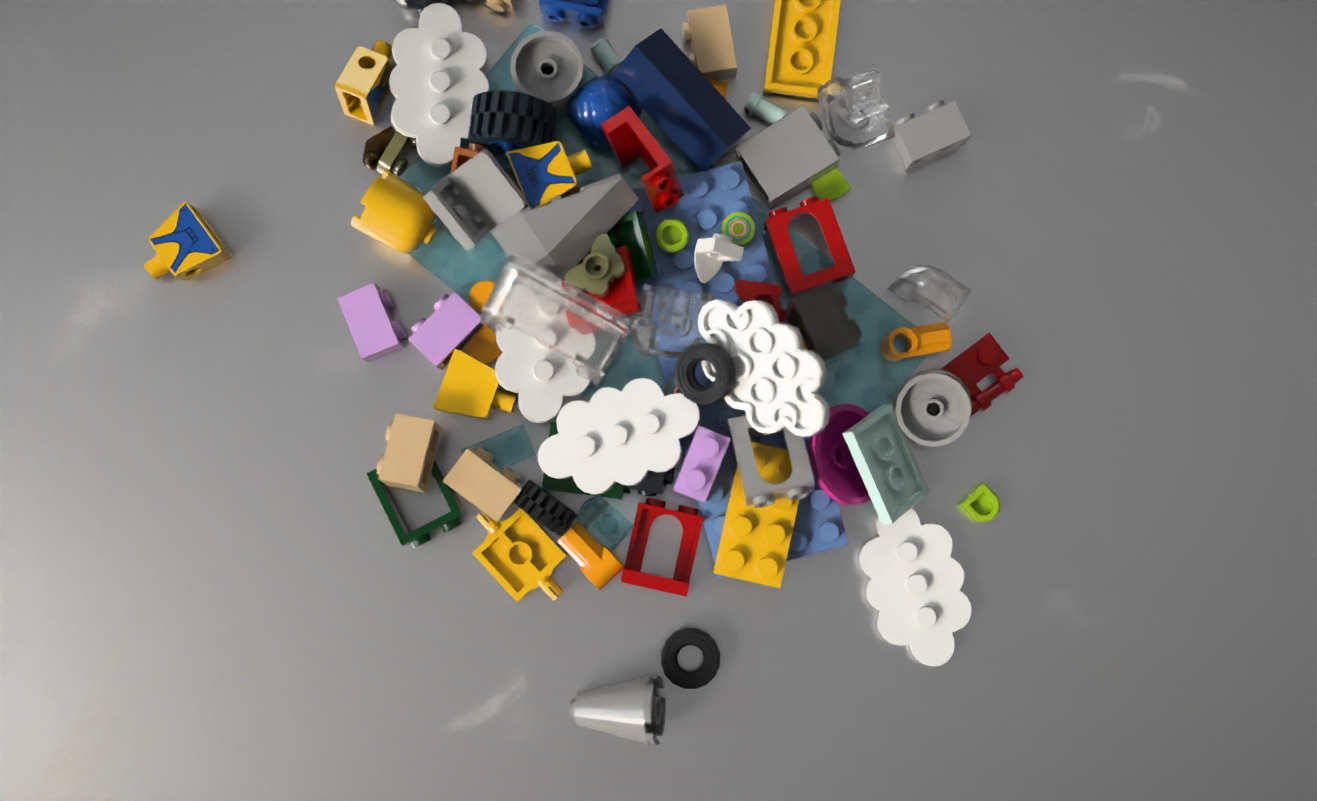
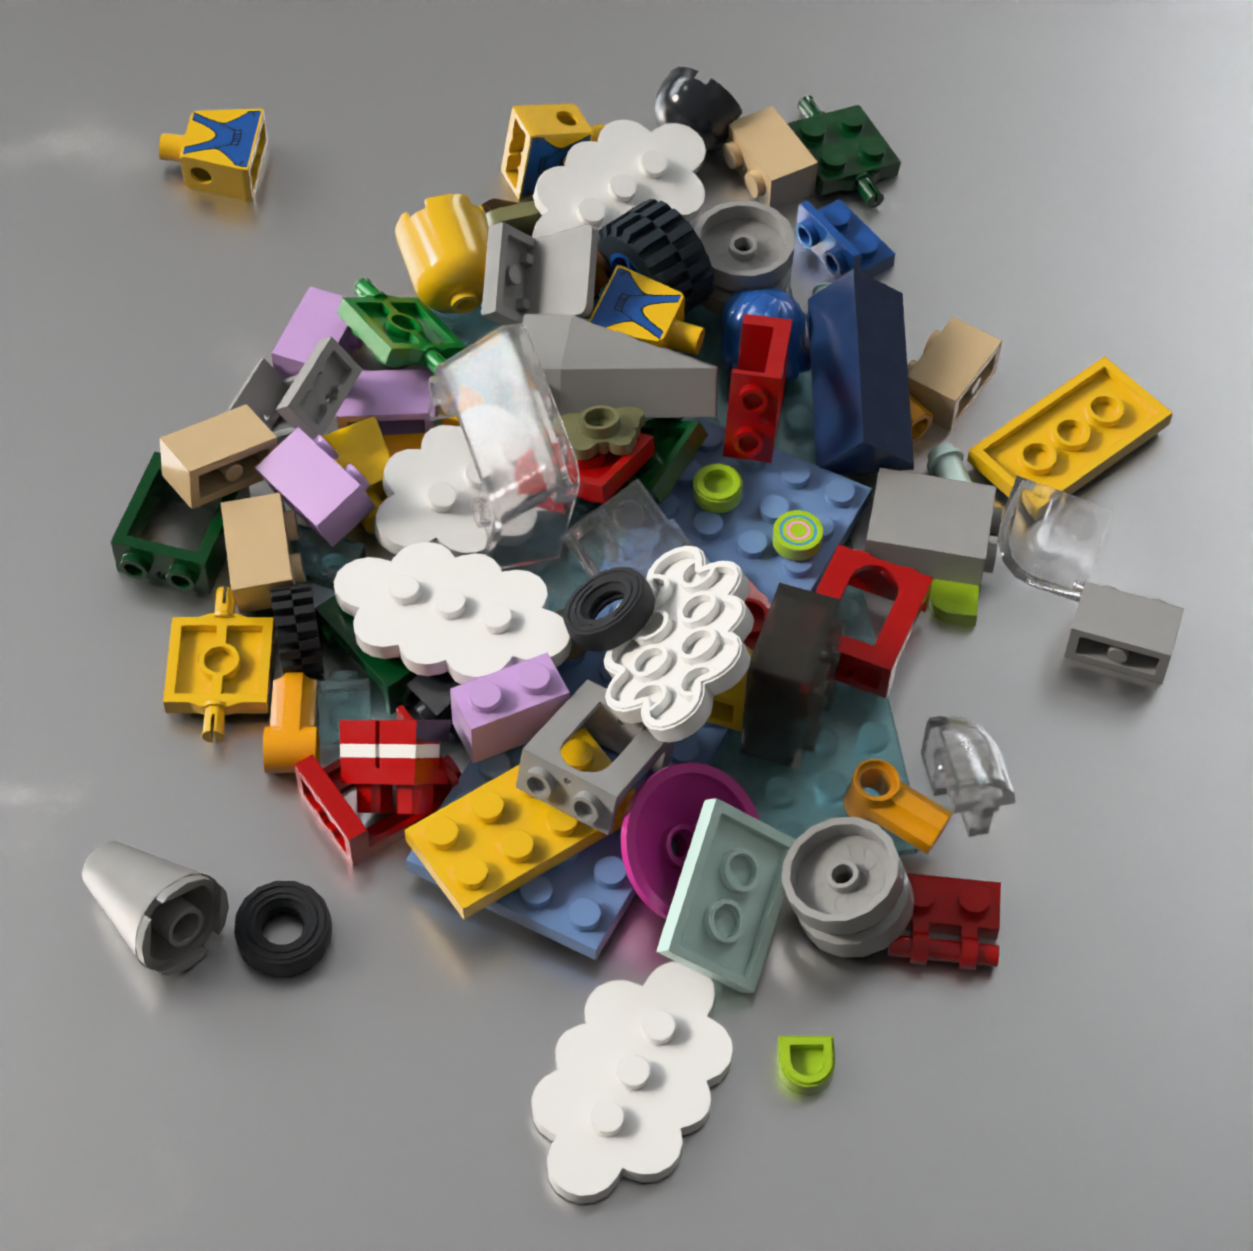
camera: 40 degrees right, 30 degrees down
white plate [694,234,744,283] -> none
none -> light grey panel [226,336,363,446]
none -> lavender piece [255,427,376,548]
none -> green plate [337,278,467,381]
none -> red hips [339,720,451,814]

